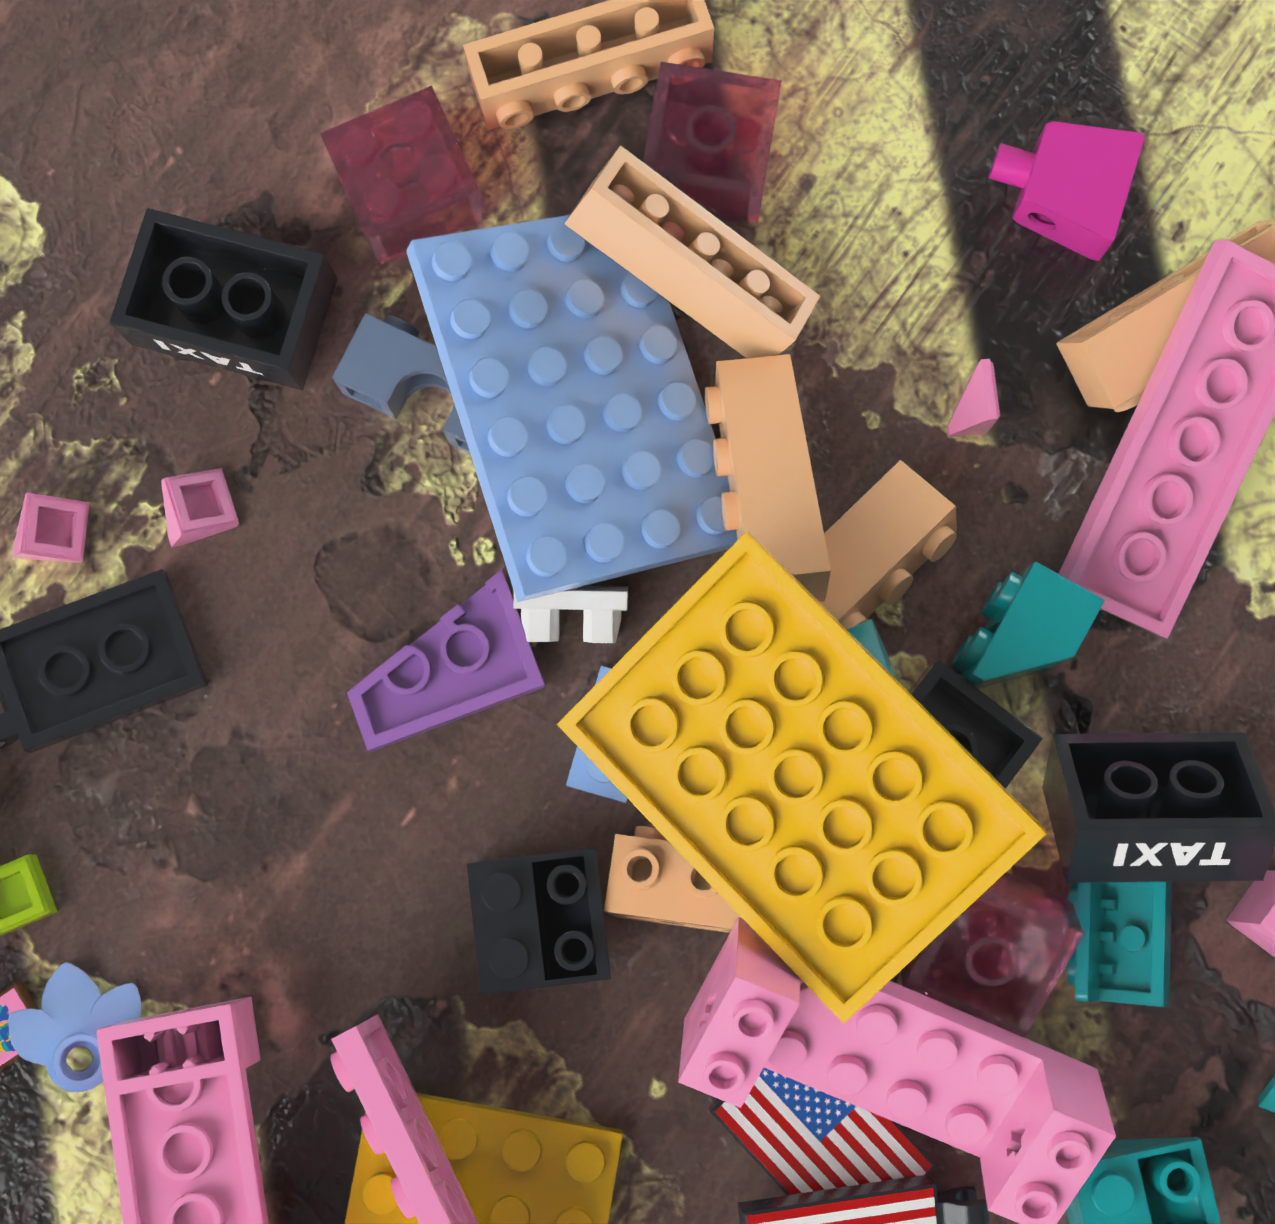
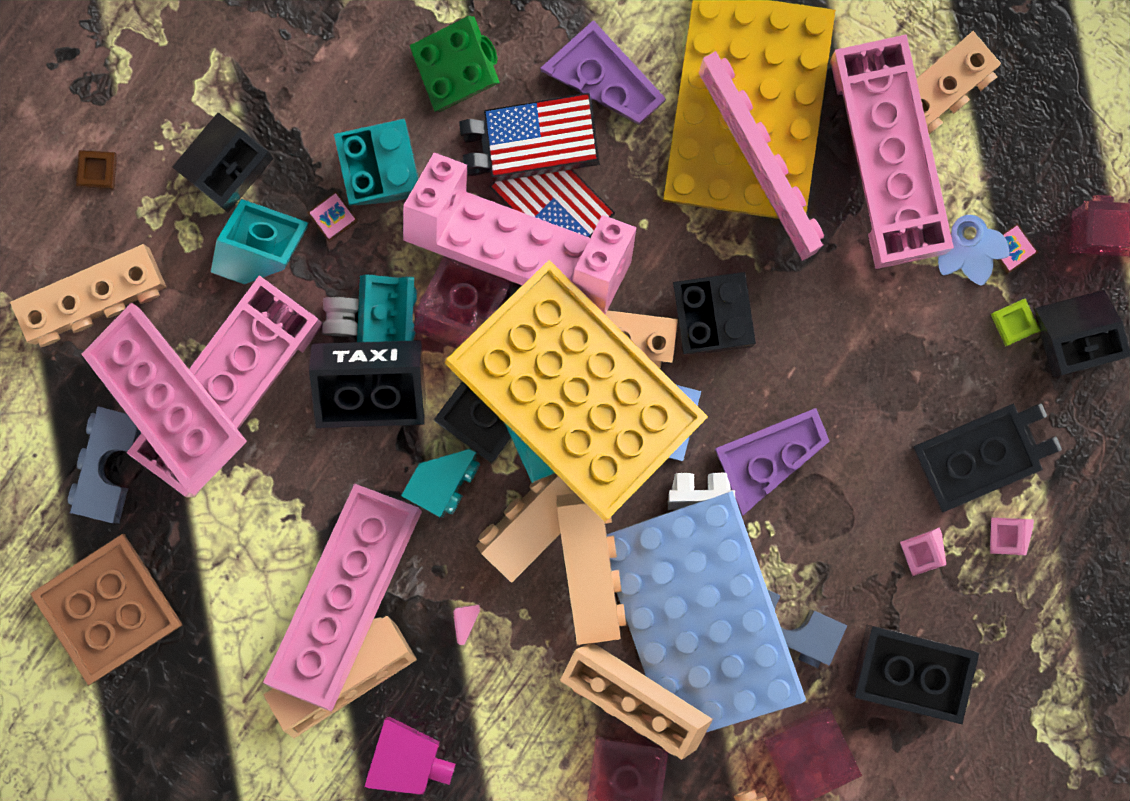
camera: 170 degrees right, 5 degrees up
none -> tile [307,192,358,242]
none -> light grey wheel [322,297,359,337]

